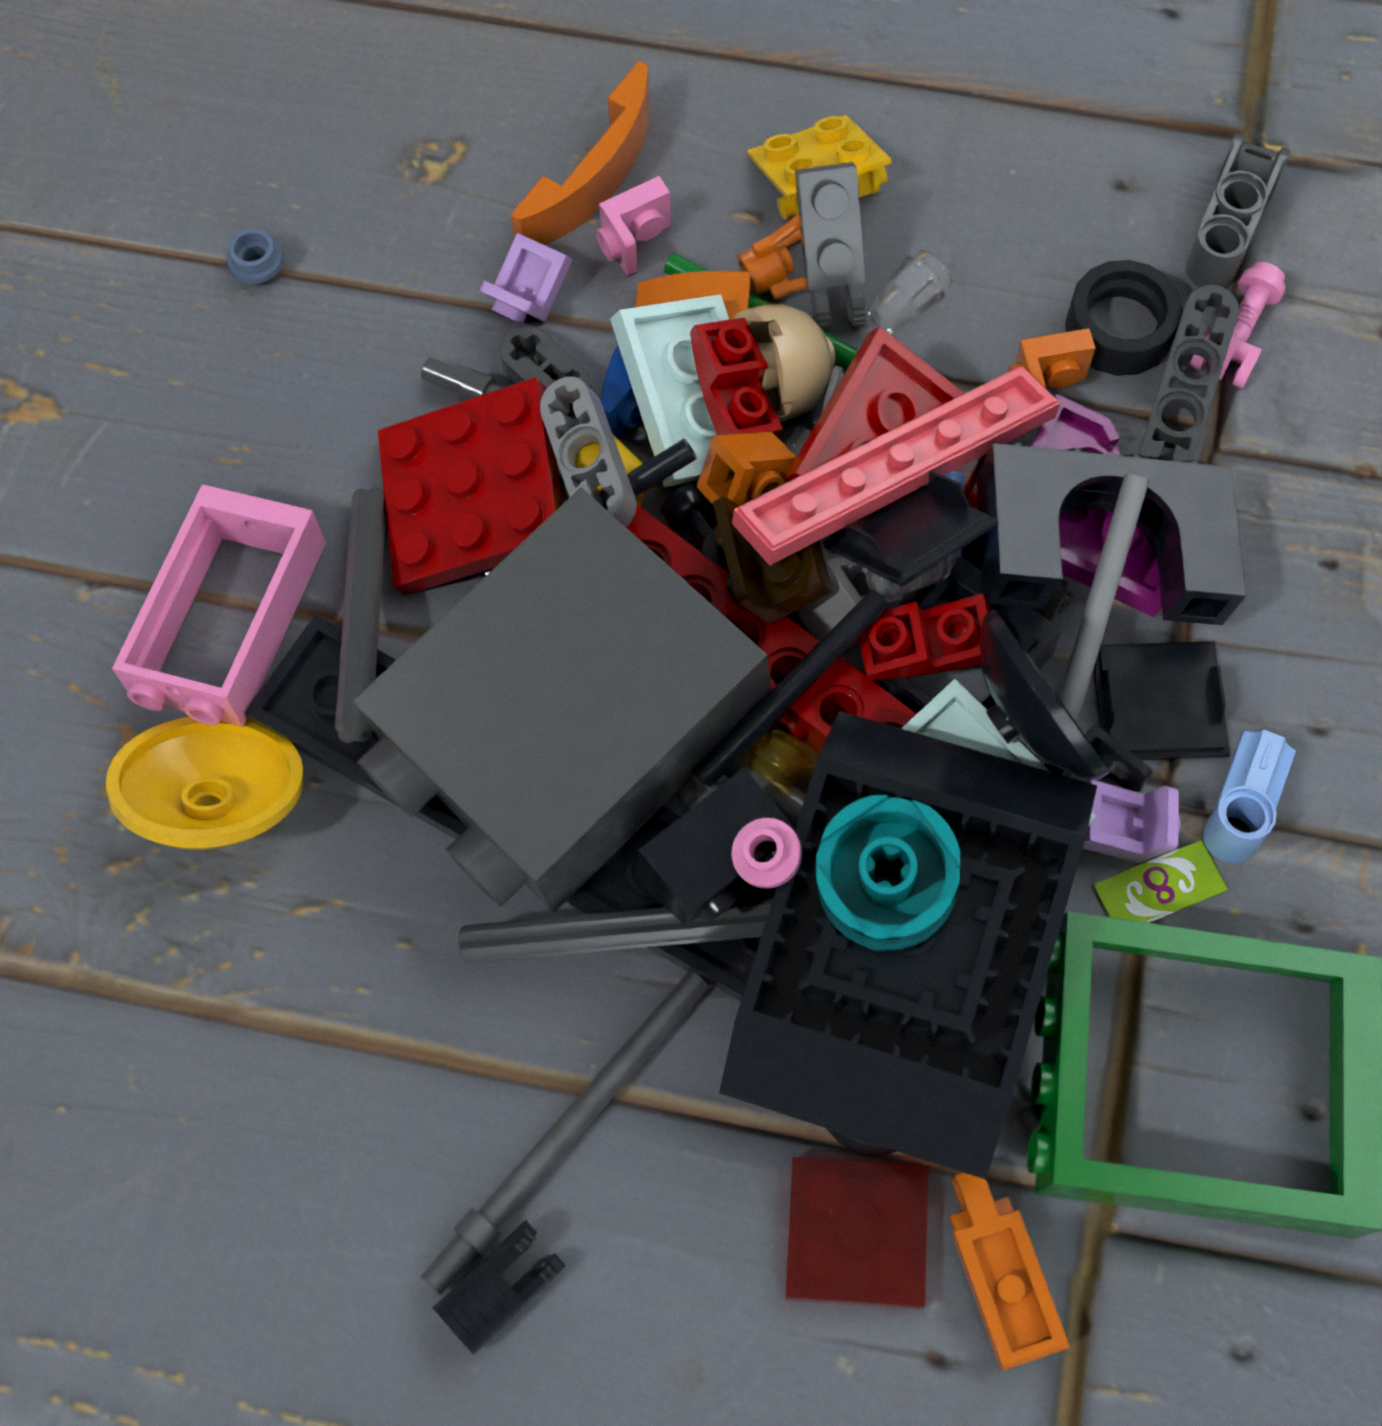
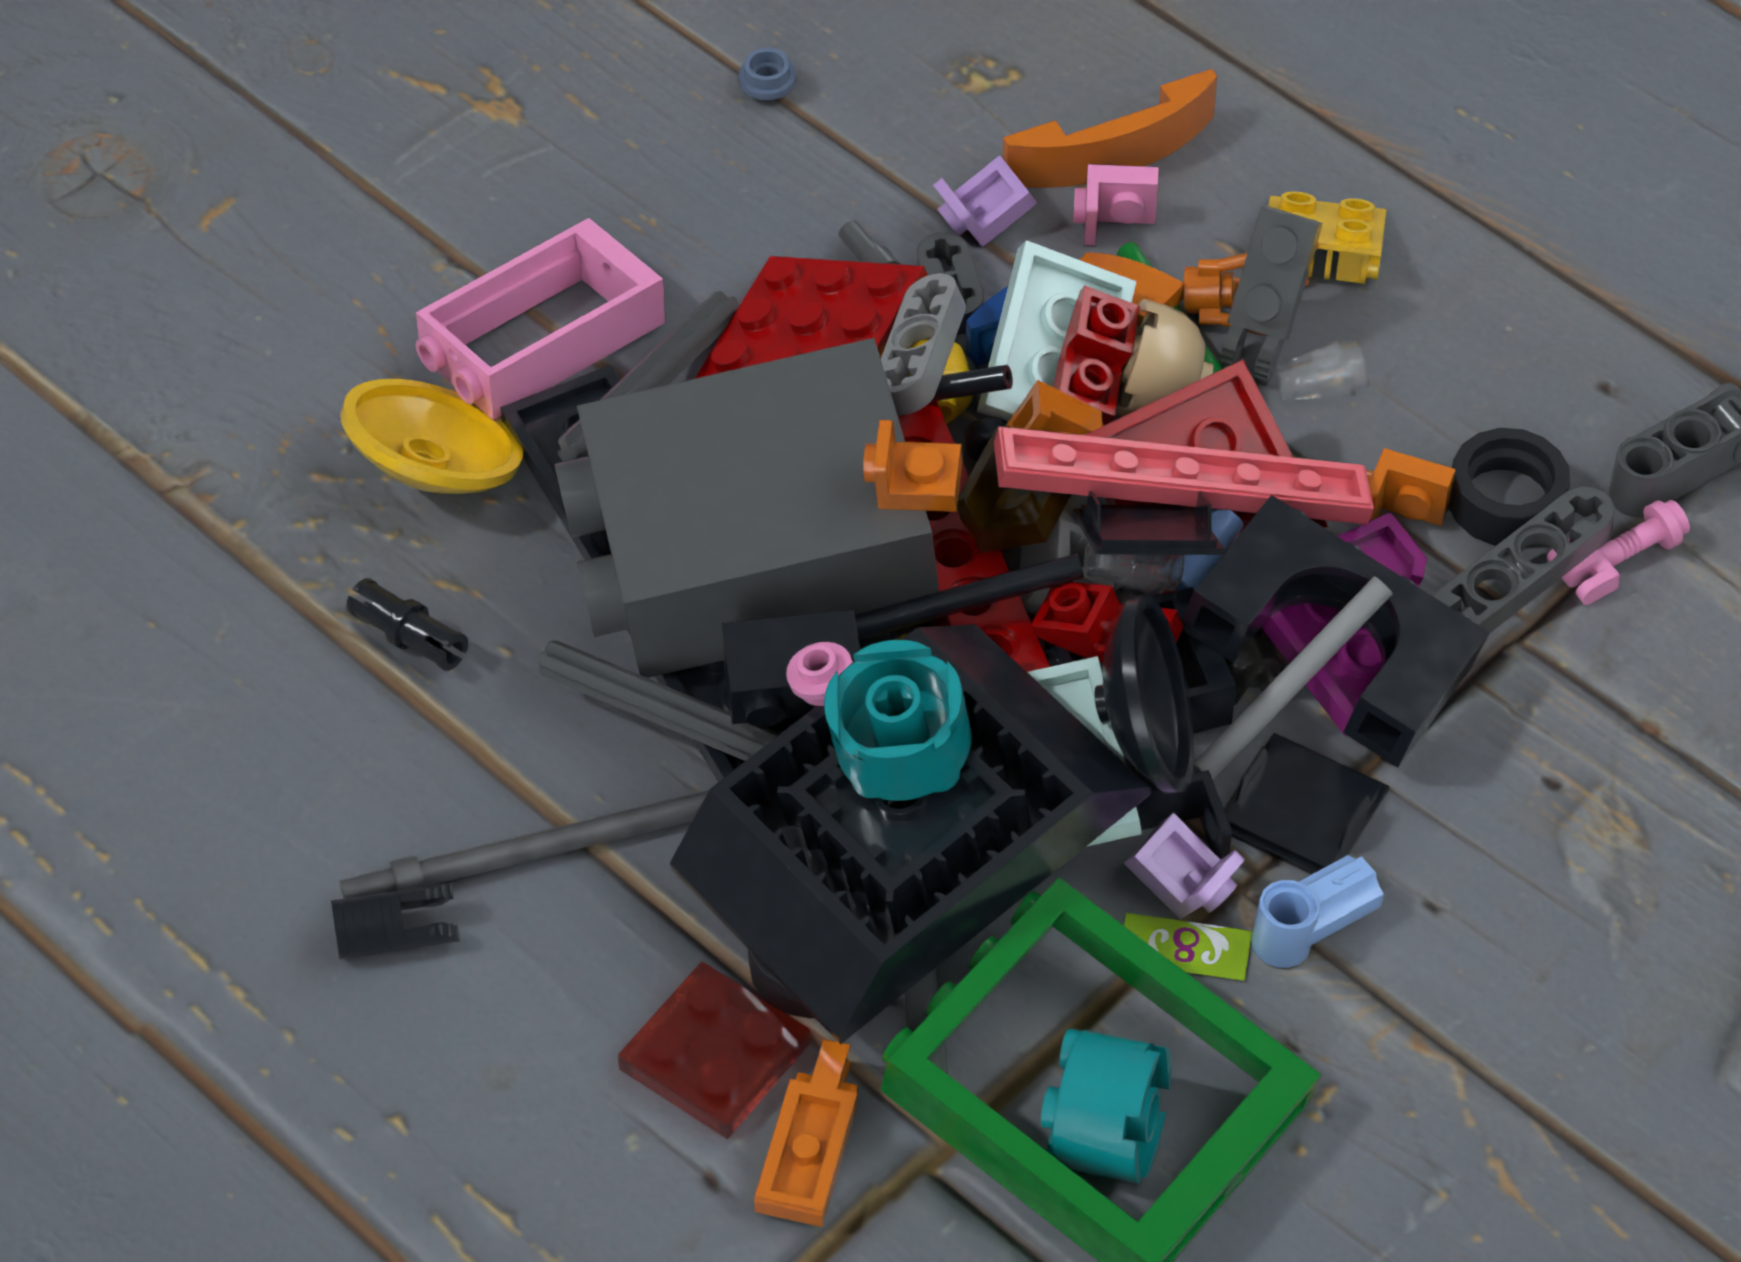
camera: 30 degrees right, 15 degrees down
none -> black pin [346,578,468,671]
none -> orange bracket [863,420,963,512]
none -> teal brick [1041,1029,1172,1184]

